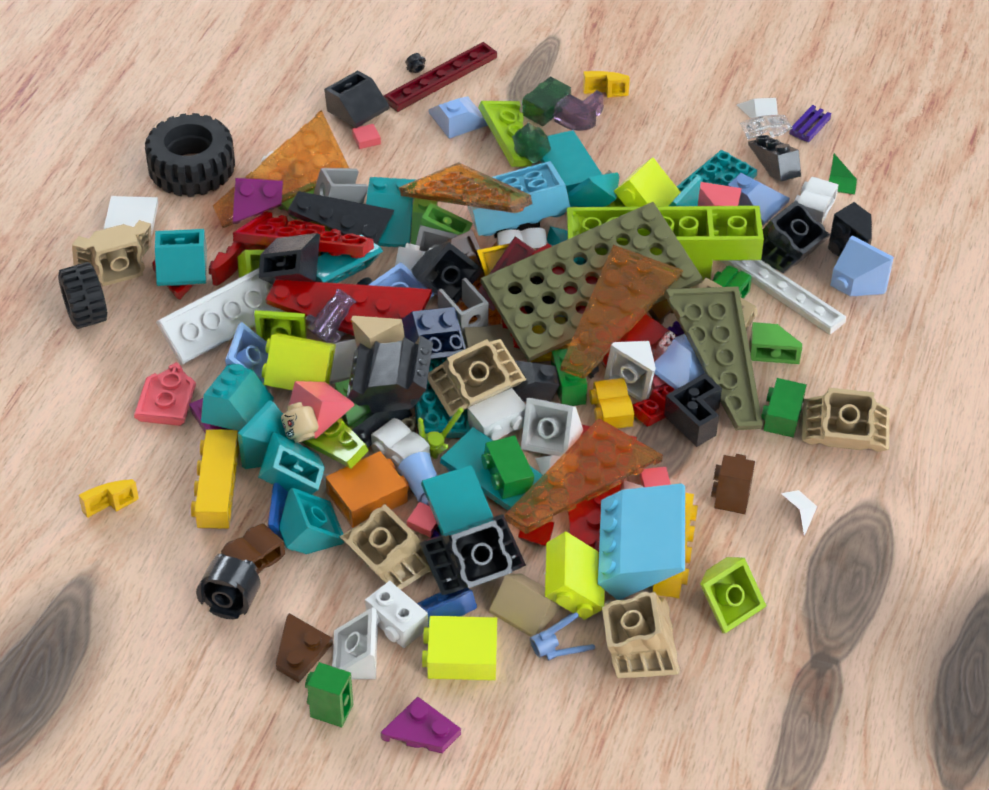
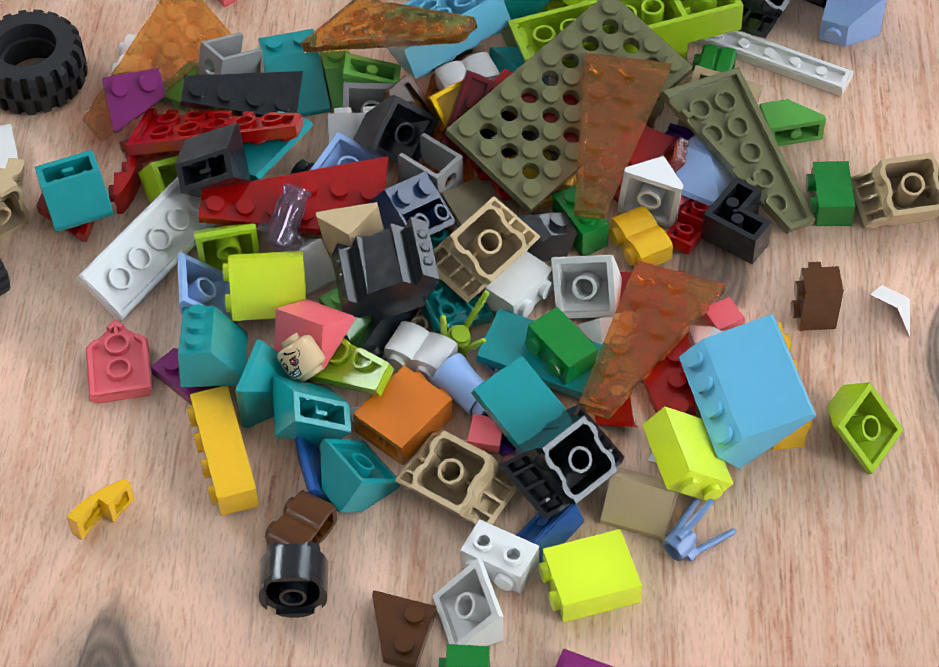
camera: 15 degrees left, 5 degrees up
tan slope [602,592,680,678] -> none

